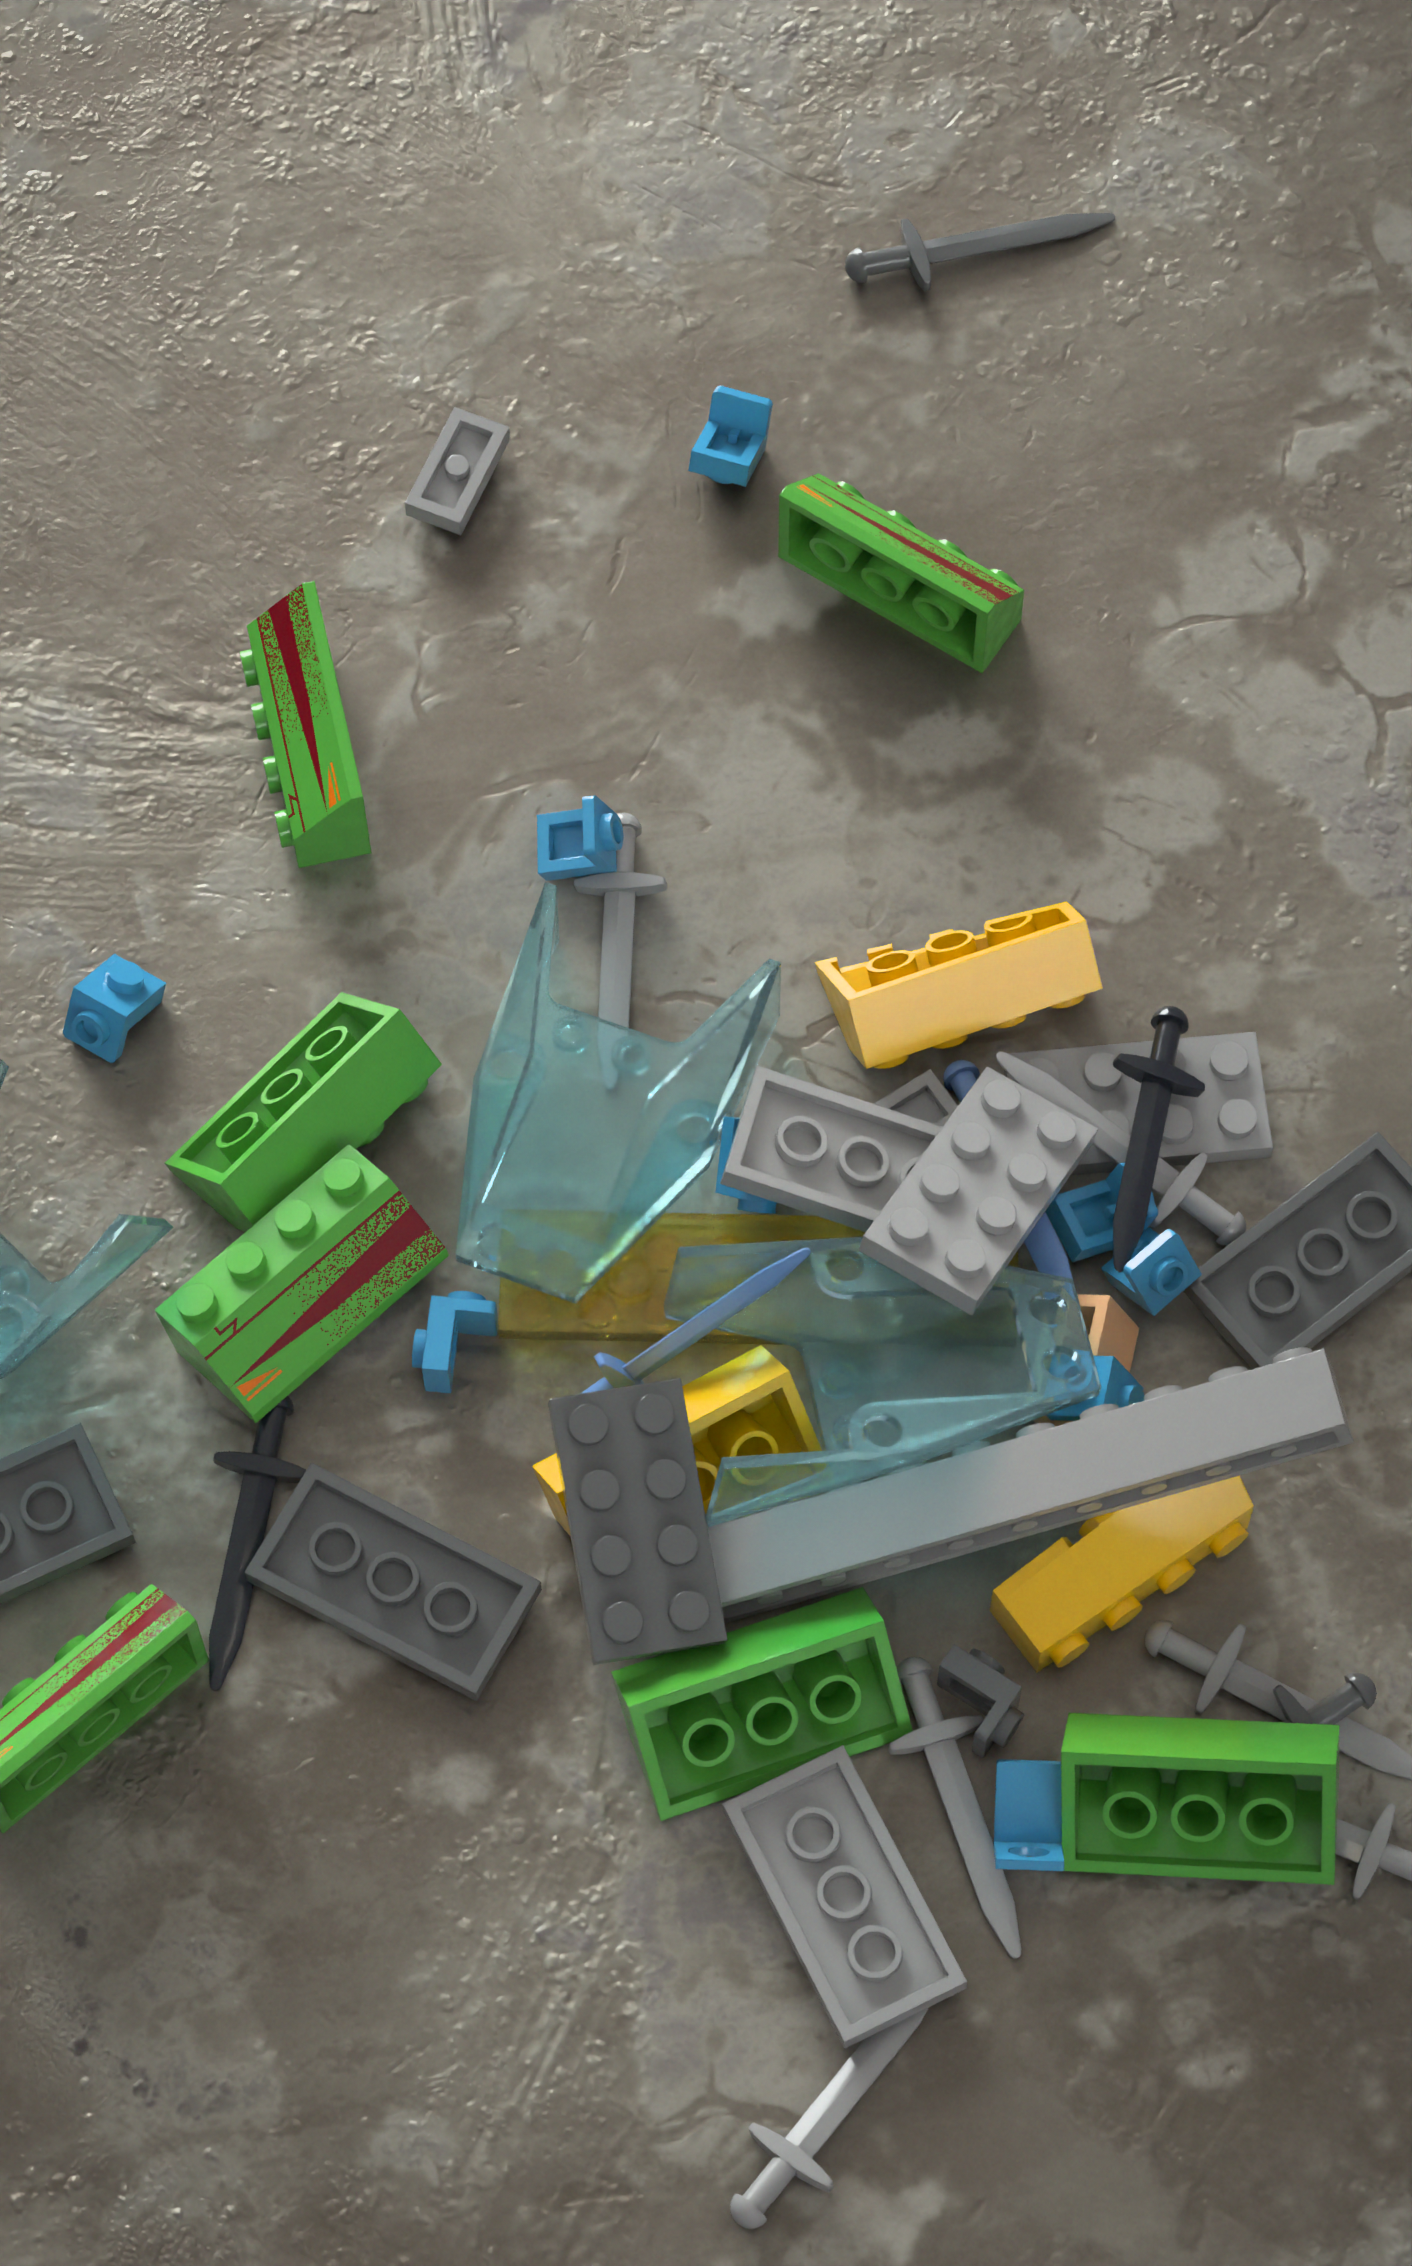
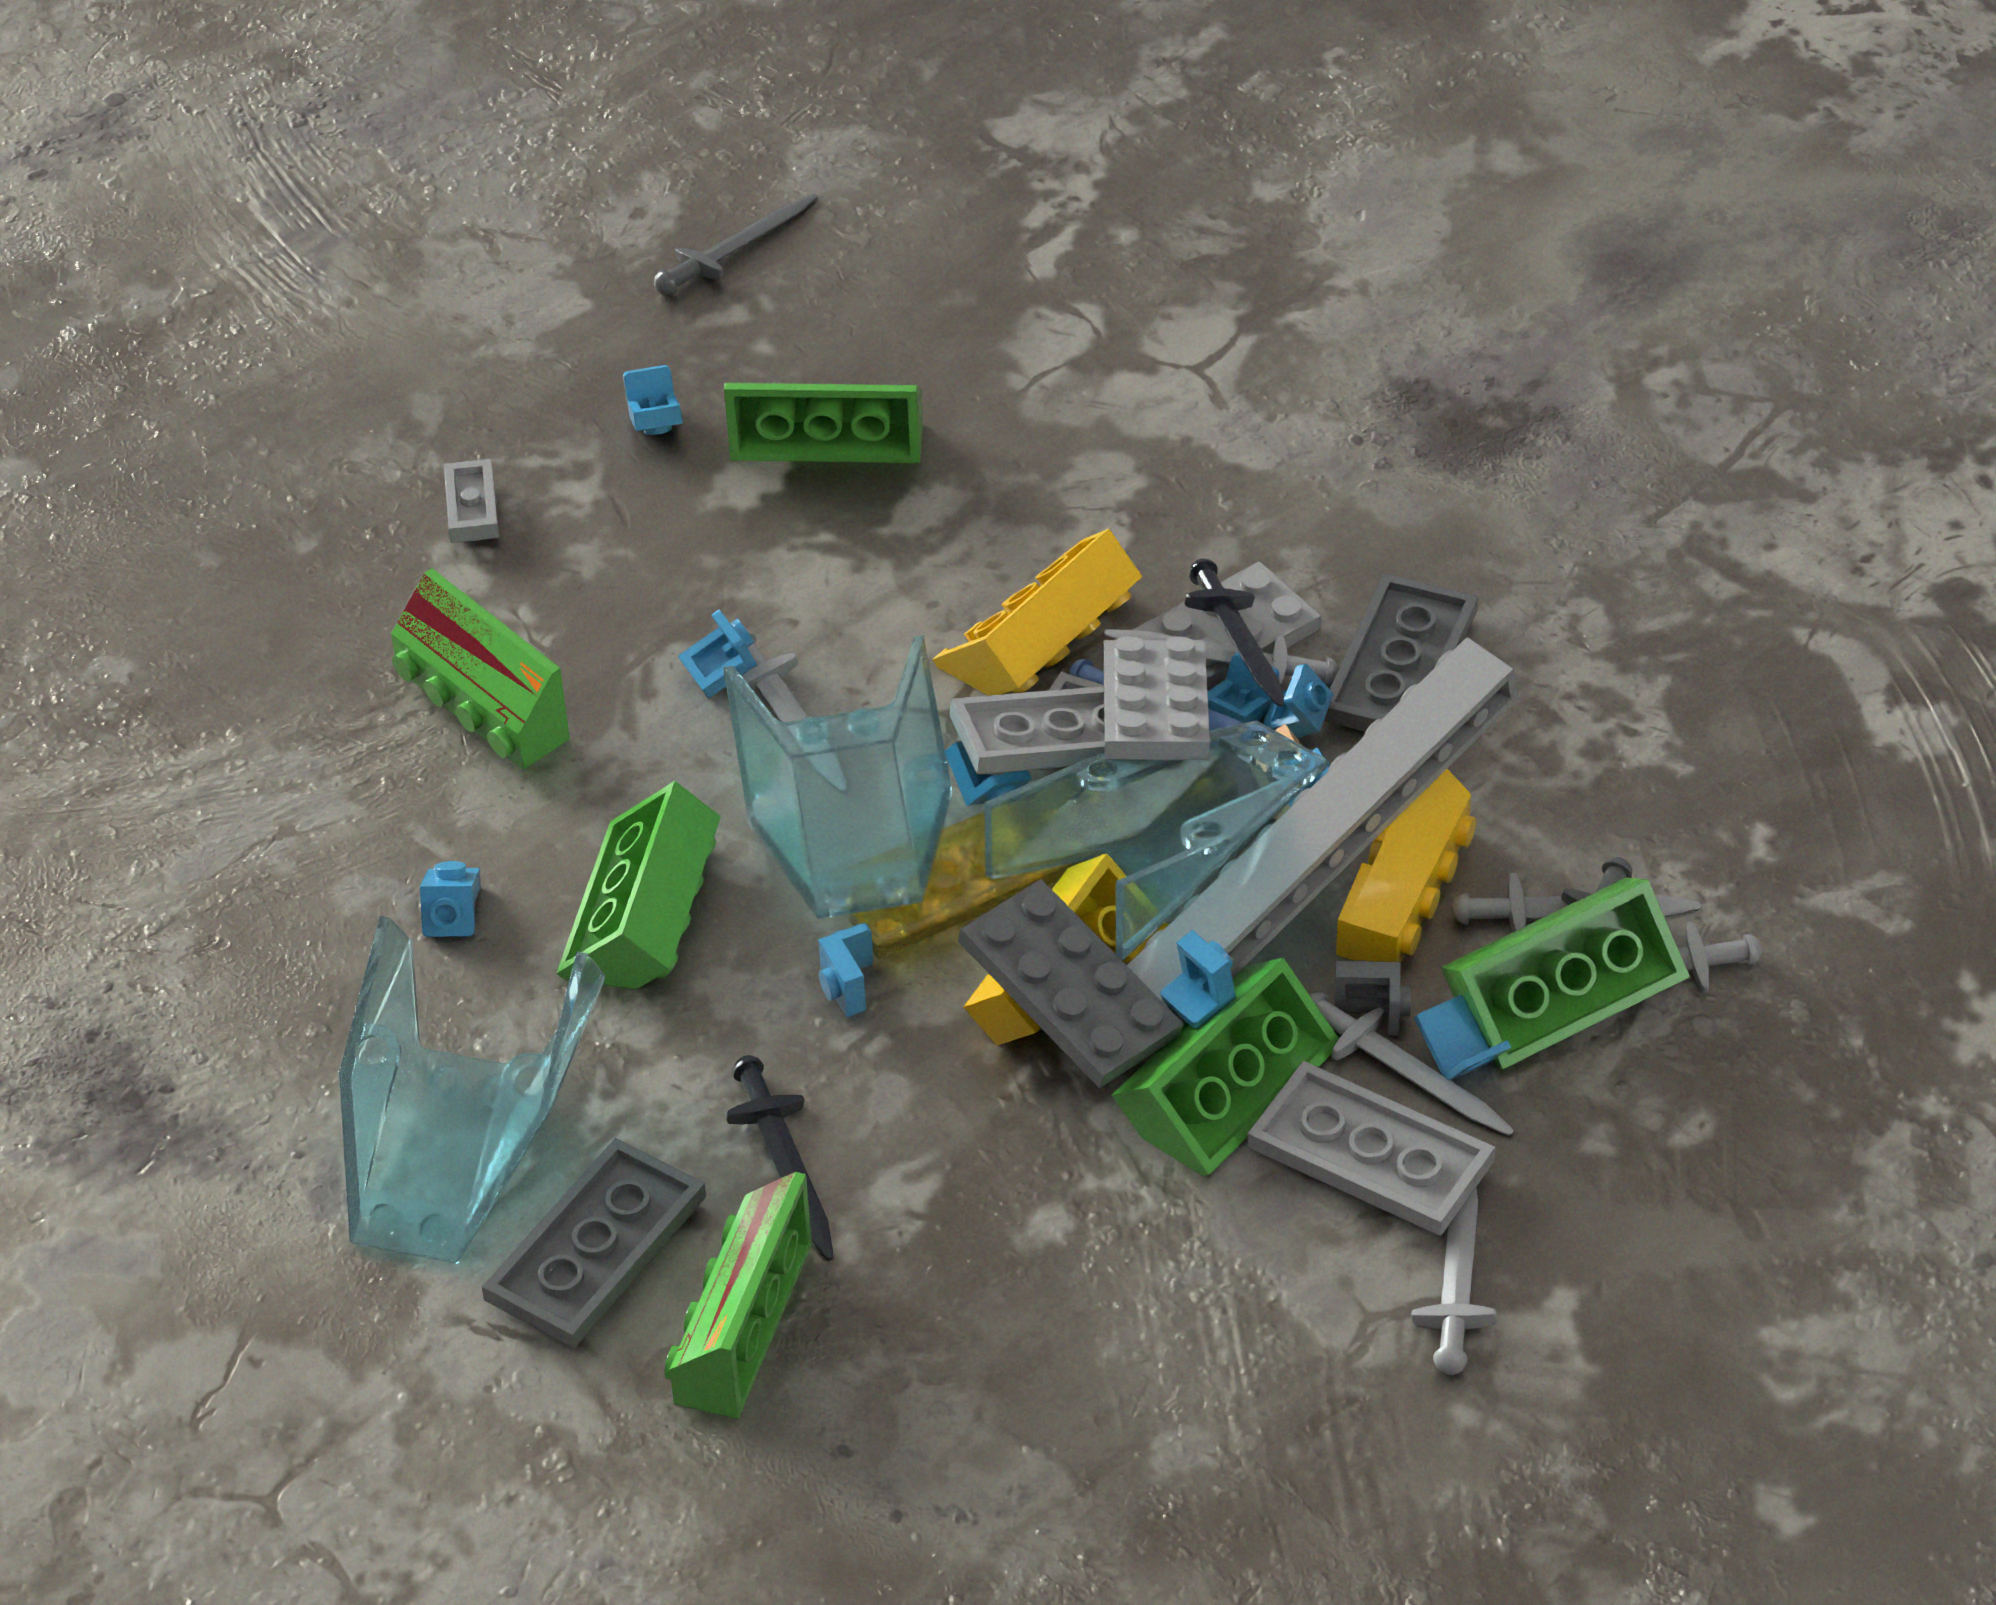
camera: 30 degrees left, 20 degrees down
bright green slope [155,1144,449,1423] -> none
dark grey plate [244,1462,542,1702] -> none
medium blue sword [580,1248,811,1394] -> none
none -> dark azure bracket [1161,930,1236,1028]

